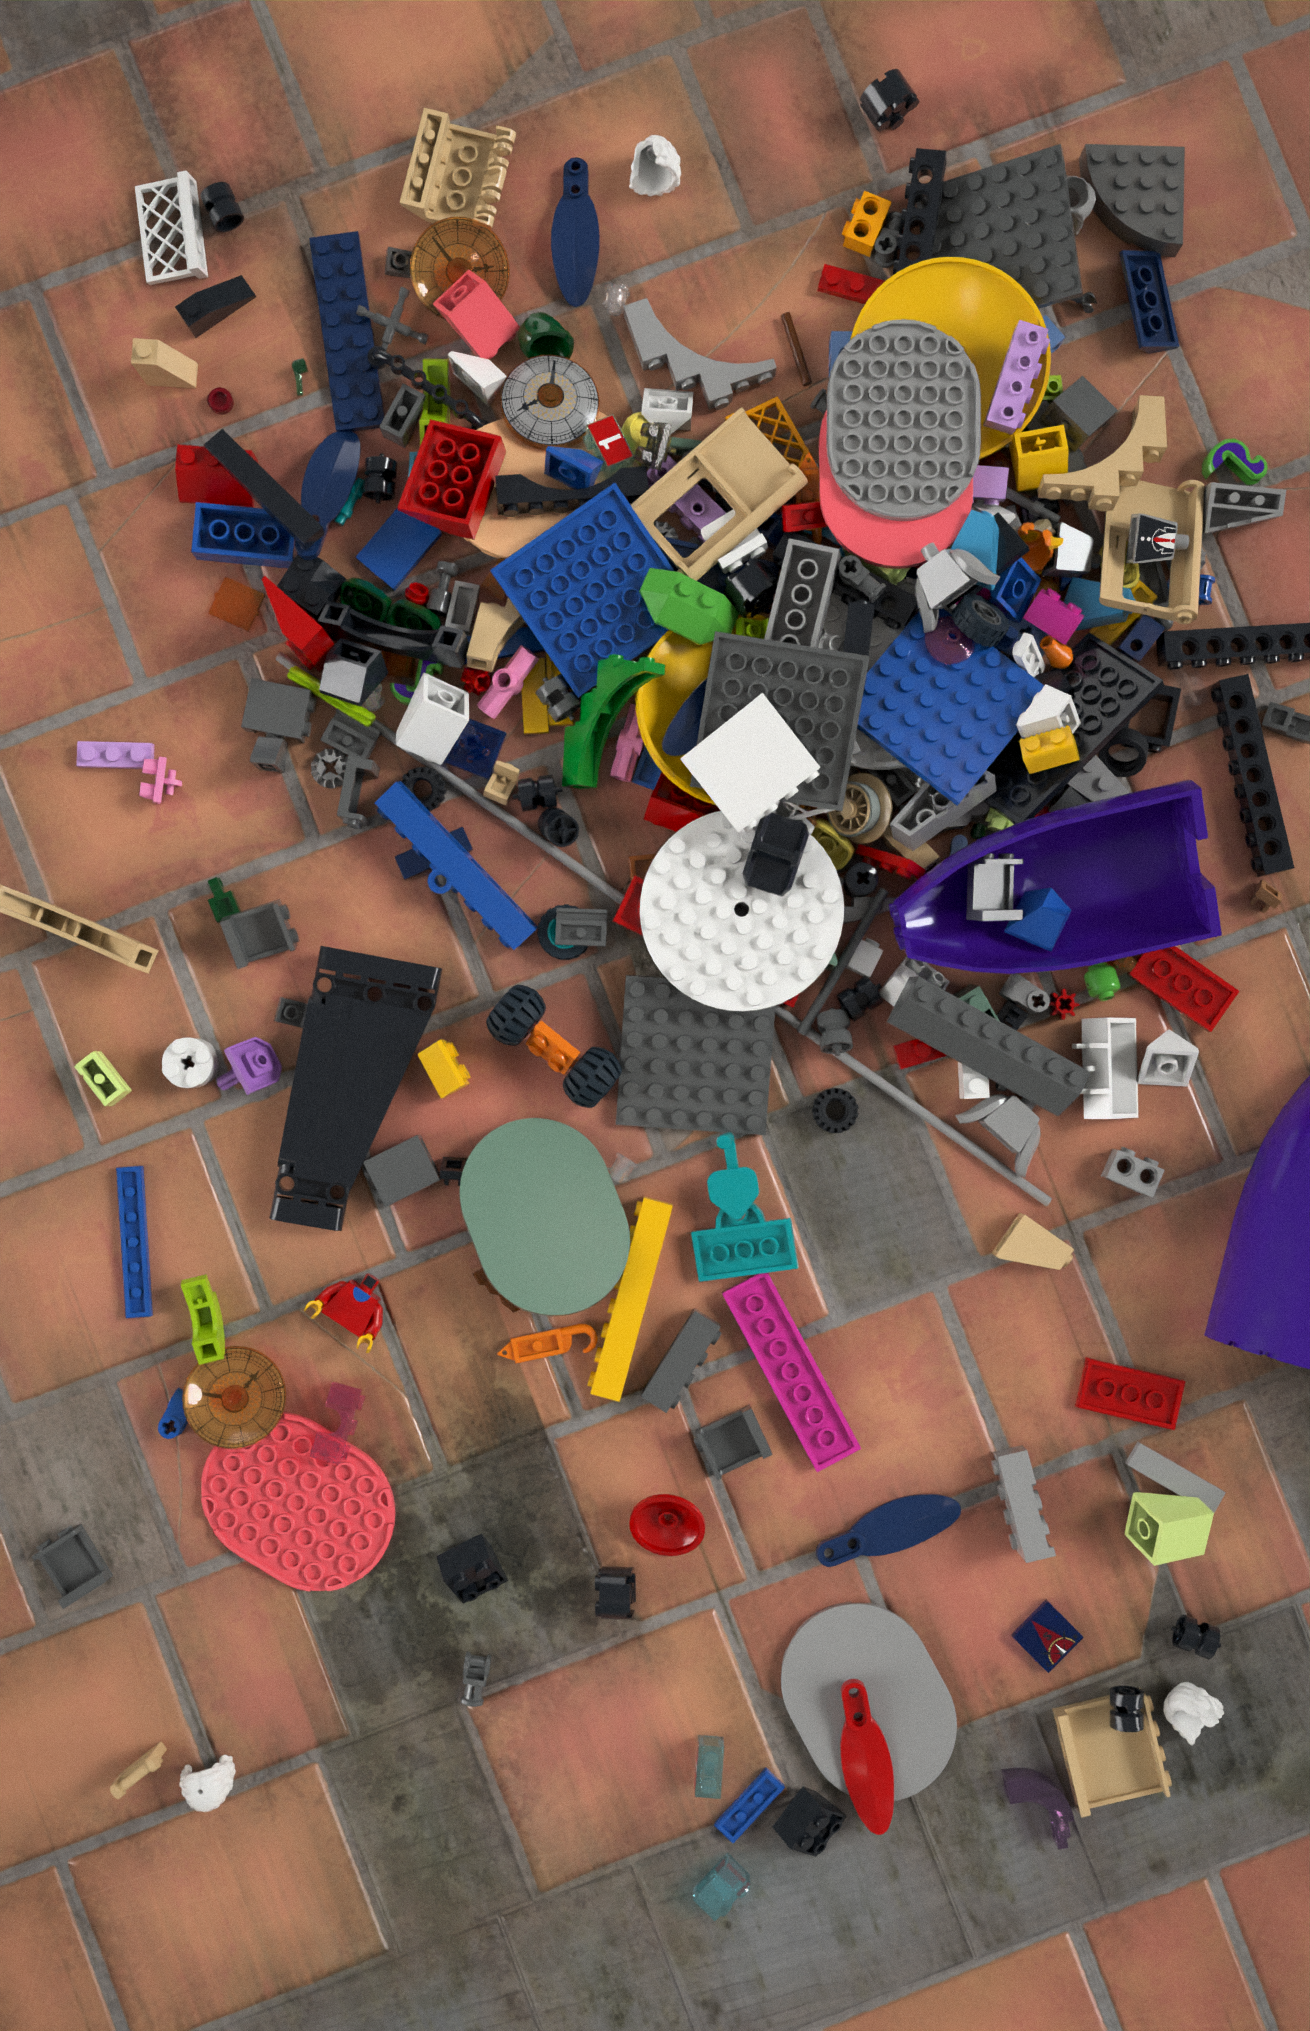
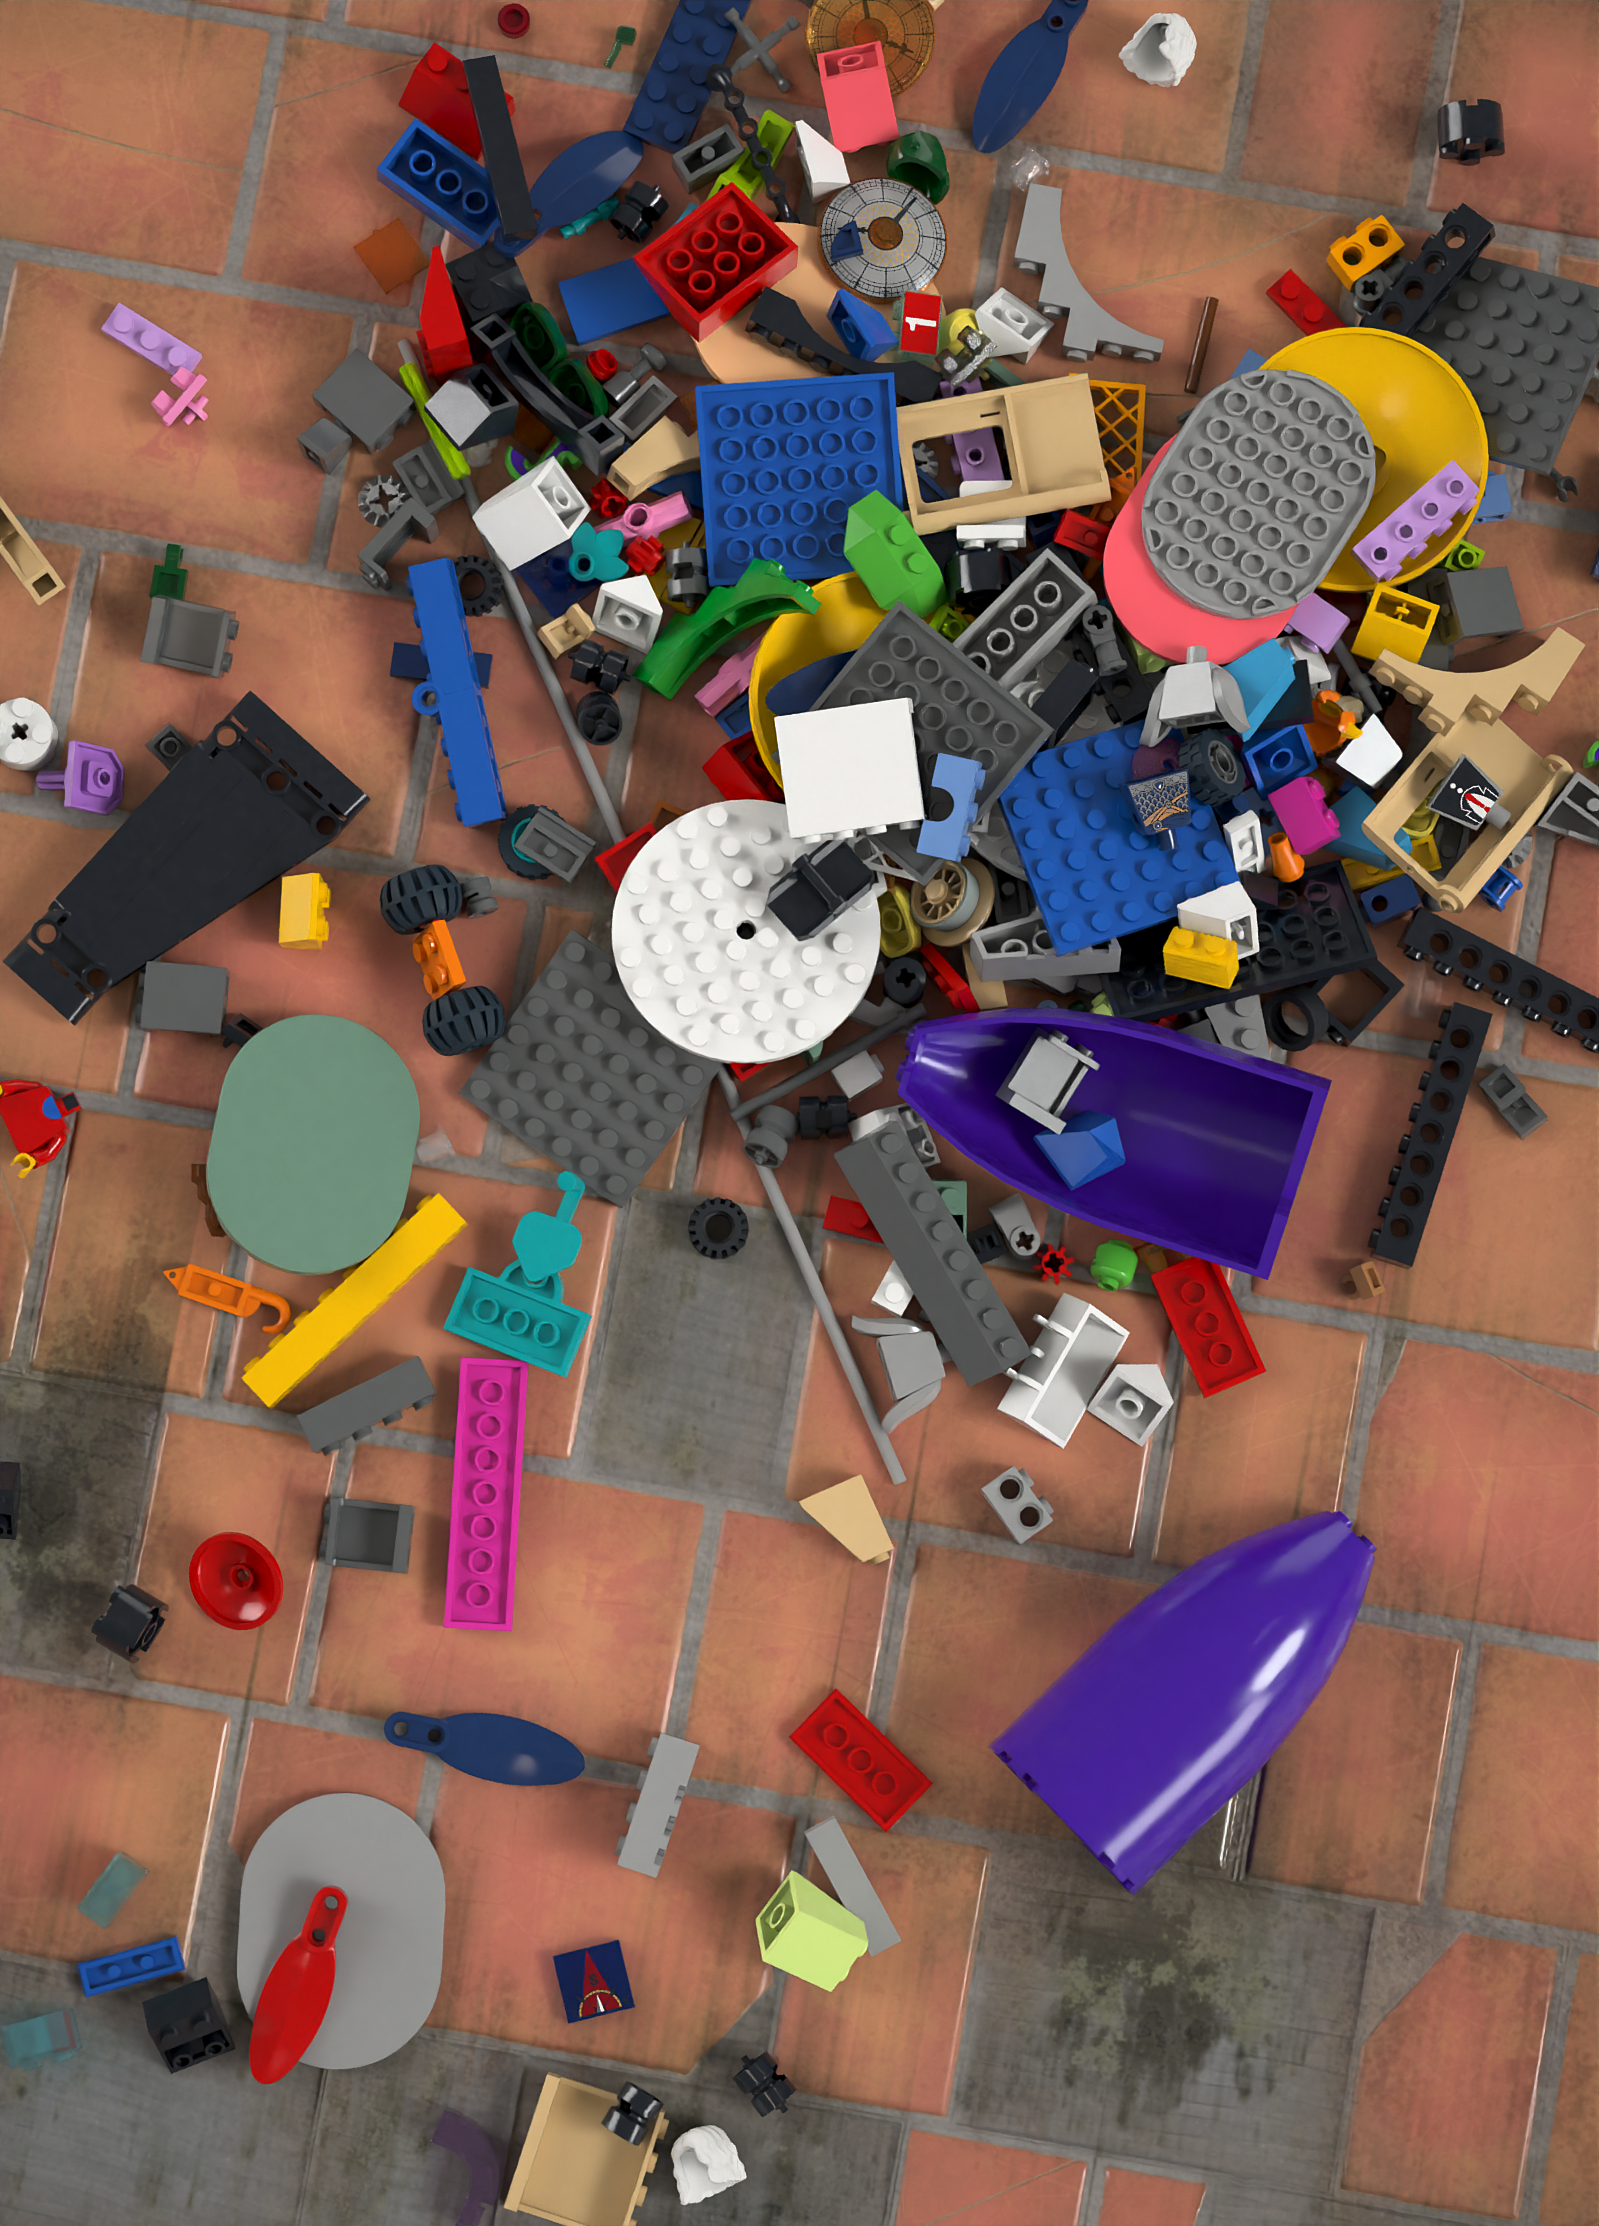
camera: 30 degrees right, 5 degrees down
none -> dark grey wheel [460,876,499,919]
none -> teal plate [568,522,629,582]
none -> white slope [592,575,663,654]
none -> red gear [625,535,665,576]
none -> dark blue tile [830,220,864,262]
none -> medium blue arch [916,752,986,862]
none -> torso [1118,768,1191,851]

